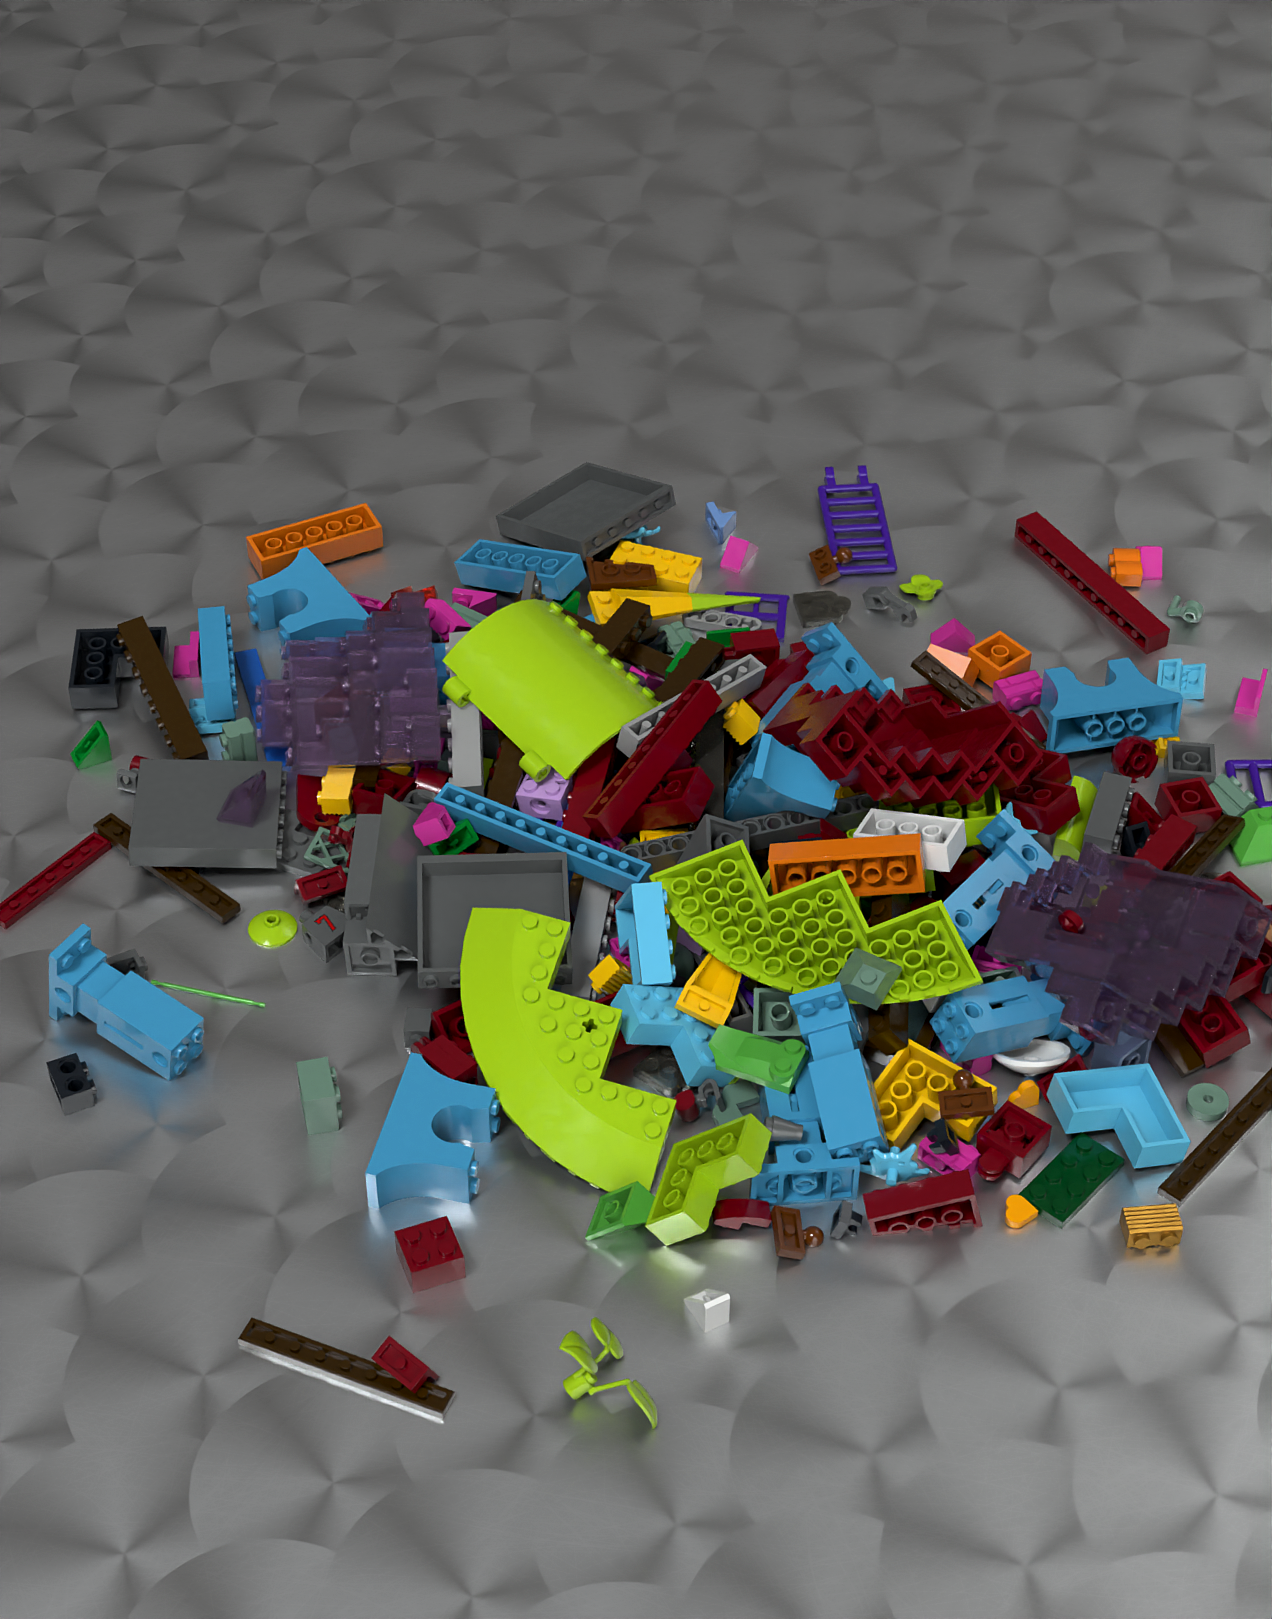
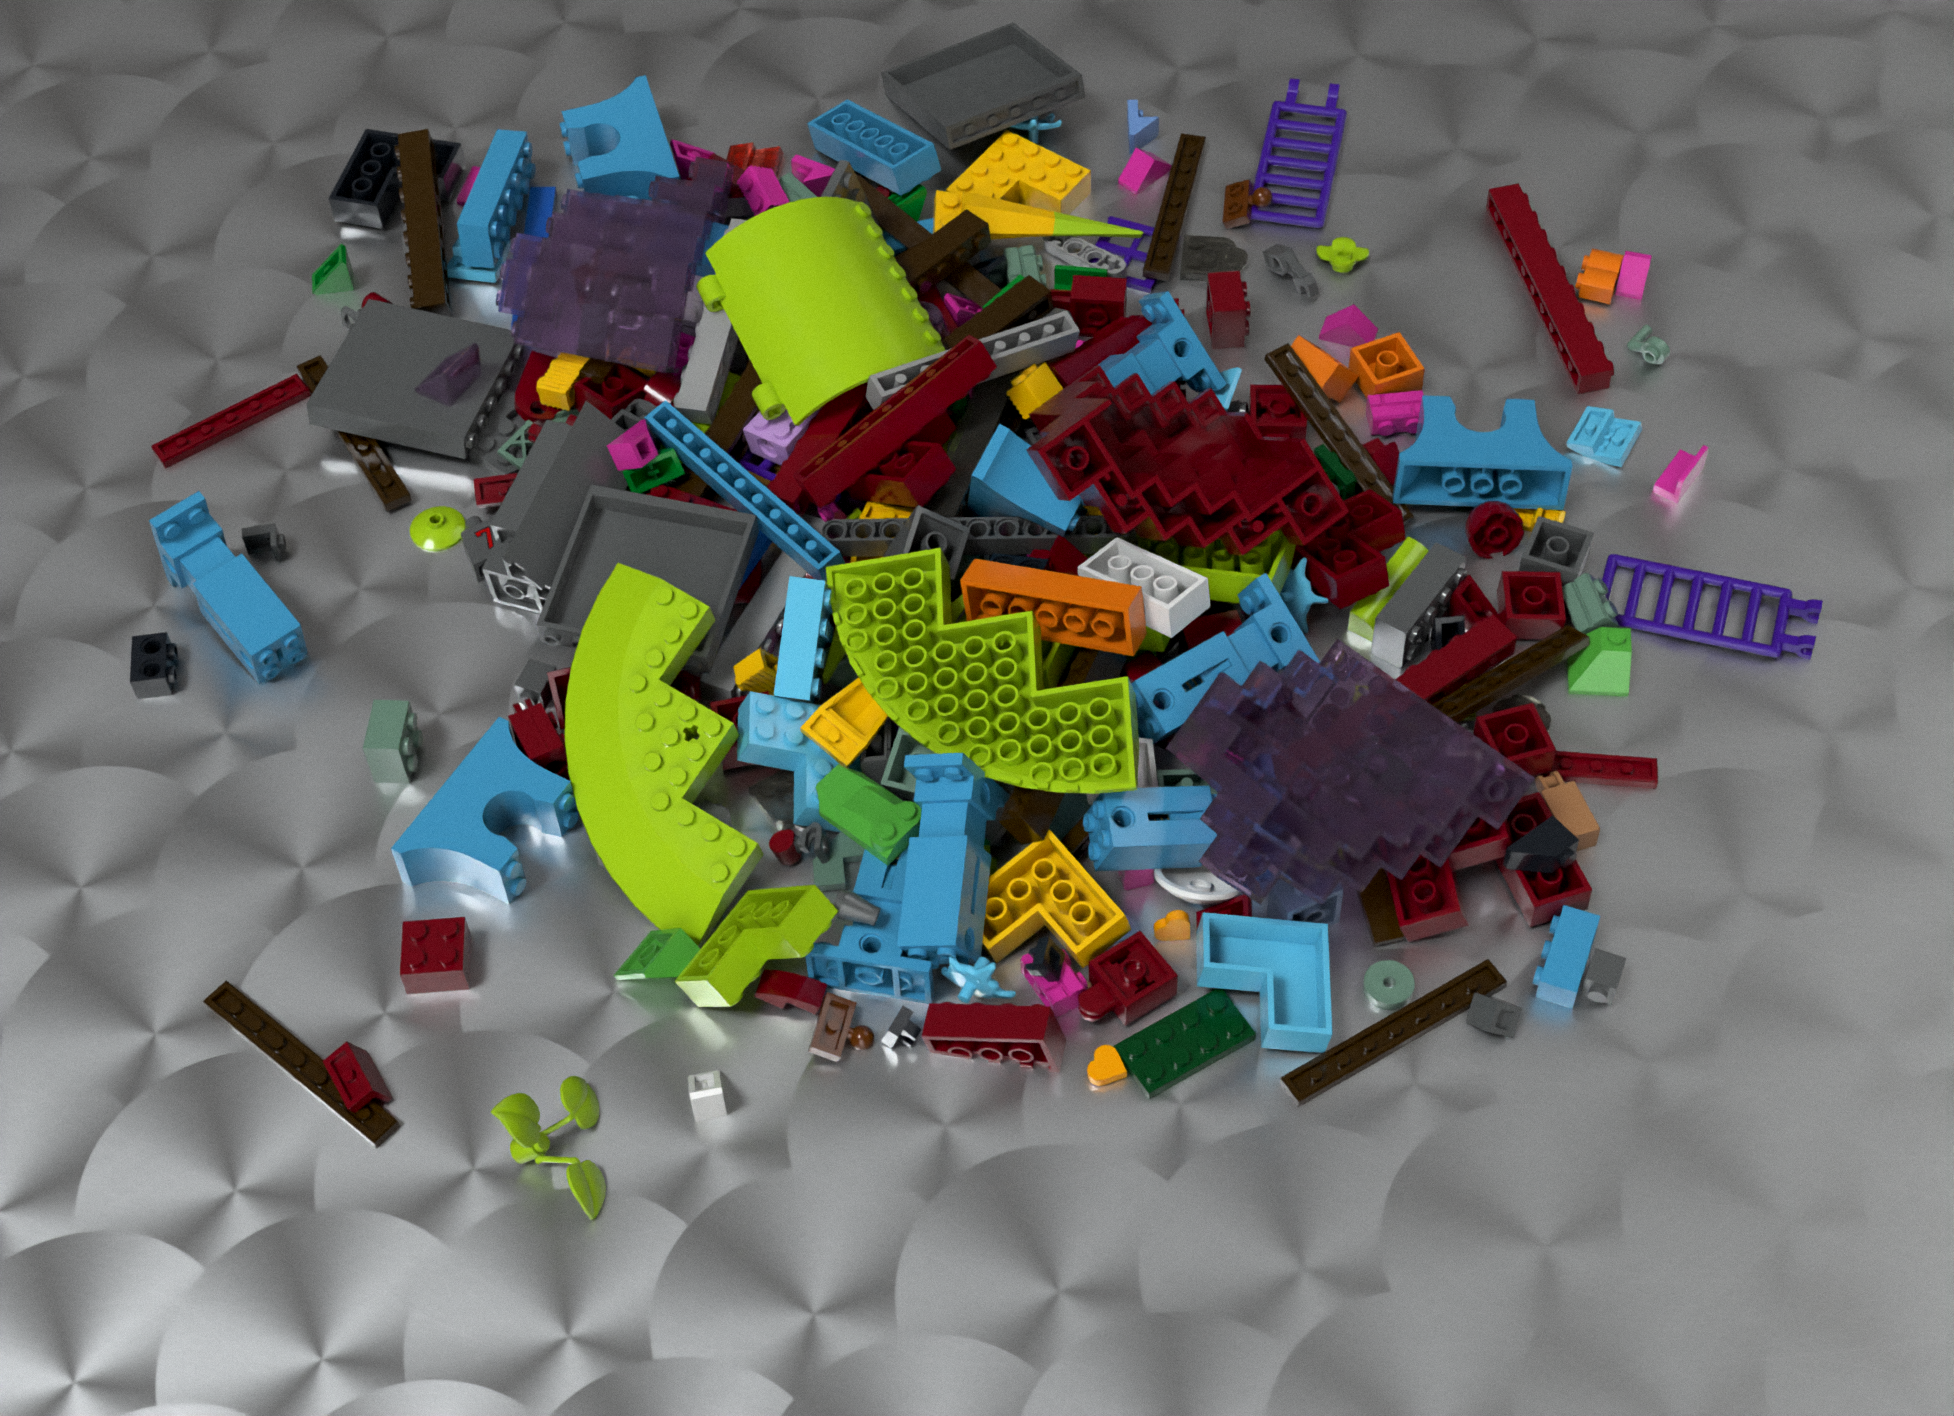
camera: 20 degrees right, 10 degrees up
bright green piece [151,980,266,1008] -> none
sand green brick [219,717,258,761] -> none
orange brick [246,503,383,580] -> none
reddish brown wing [586,557,657,591] -> none
sand green slope [833,948,902,1010] -> none
reddish brown plate [938,1069,995,1120] -> none
dark red tile [1058,909,1084,935] -> none
pearl gold brick [1119,1203,1183,1249] -> none
none -> dark brown tile [1142,133,1206,281]
none -> dark red brick [1206,271,1251,350]

